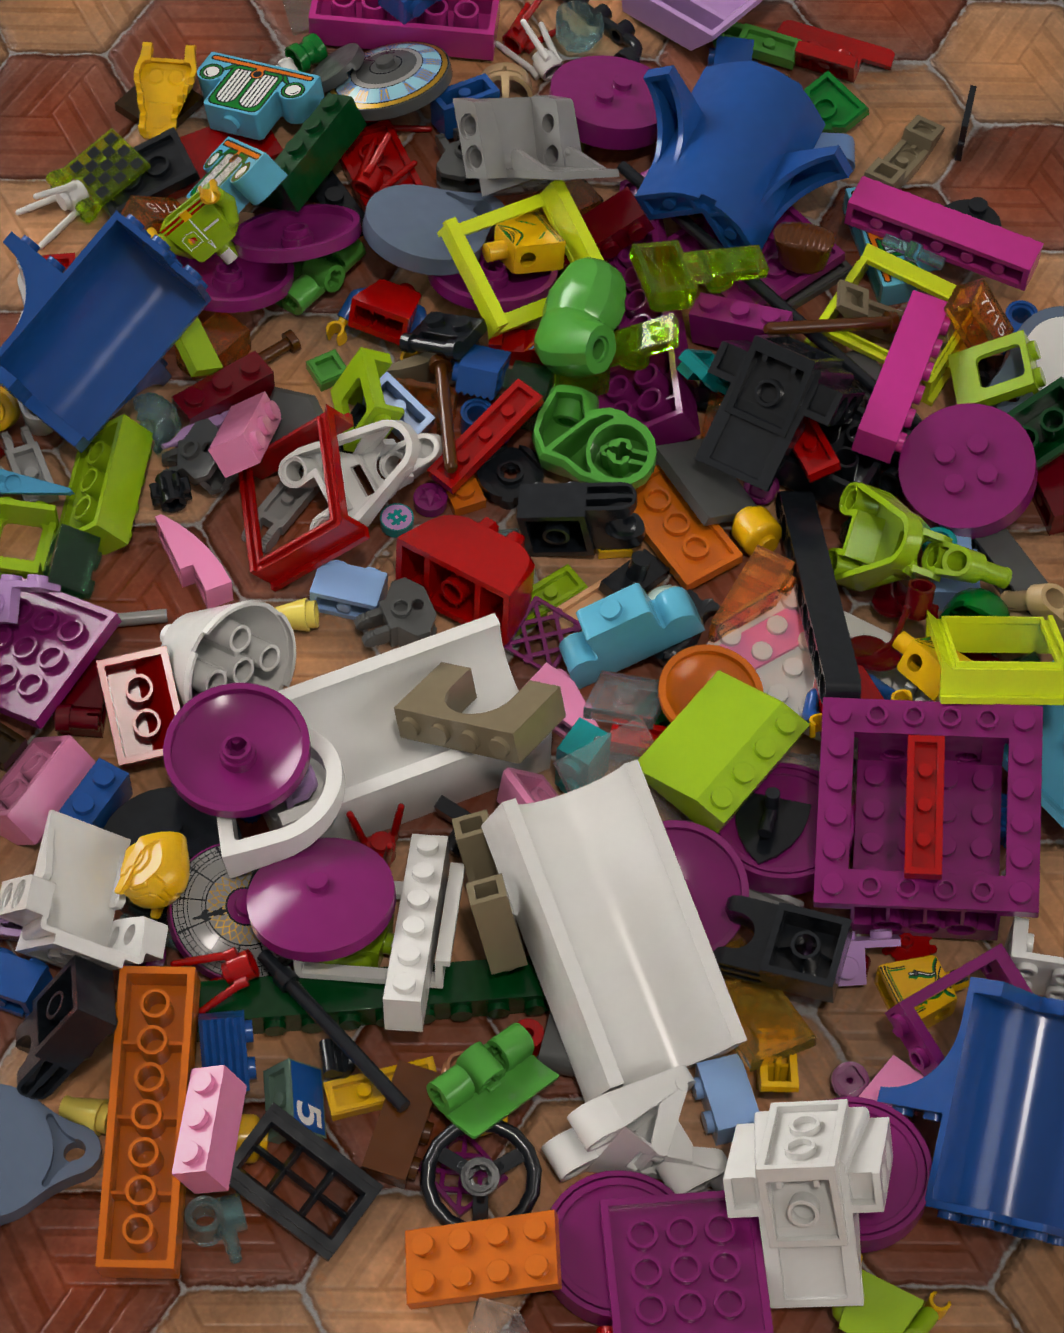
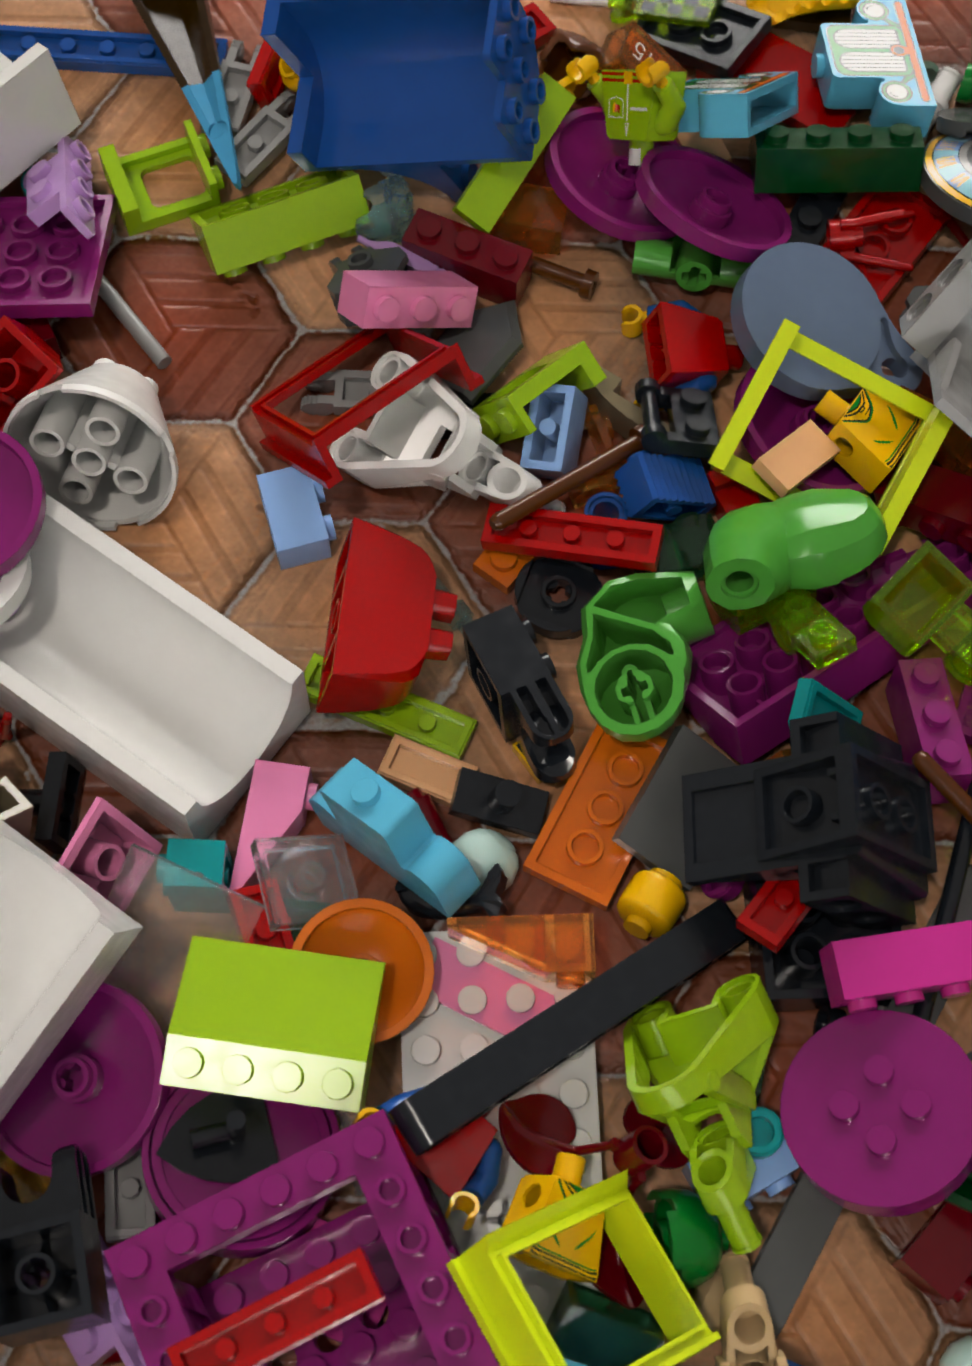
camera: 60 degrees right, 10 degrees up
clear green brick [42,524,102,600] -> none
black gear [149,470,192,513] -> none
bright pink slope [155,514,233,609] -> none
light yellow cone [274,597,319,632] -> none
bright green tile [306,349,347,392] -> none
dark grey hinge [354,577,437,648] -> none
tile [380,503,414,538] -> none
dark tan arch [394,662,566,764] -> none
magenta tile [413,483,447,517] -> none
magenta window [503,595,582,670] -> none
none -> light nougat tile [752,419,841,498]

